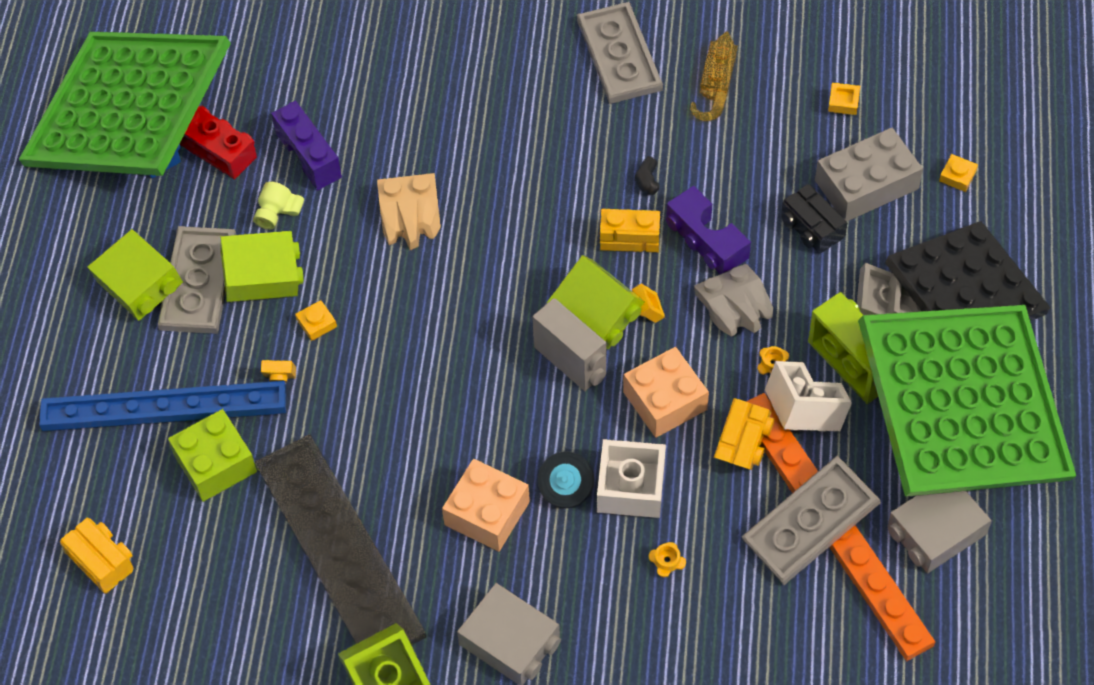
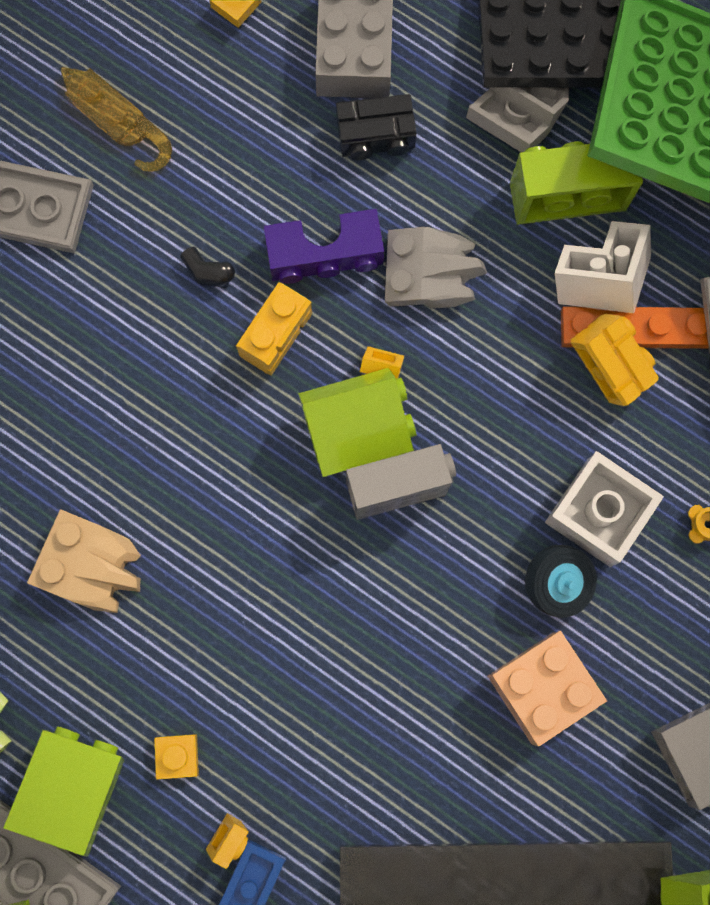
camera: 65 degrees left, 20 degrees up
light nougat brick [623,347,709,438] -> none
yellow plate [757,346,789,375] -> none

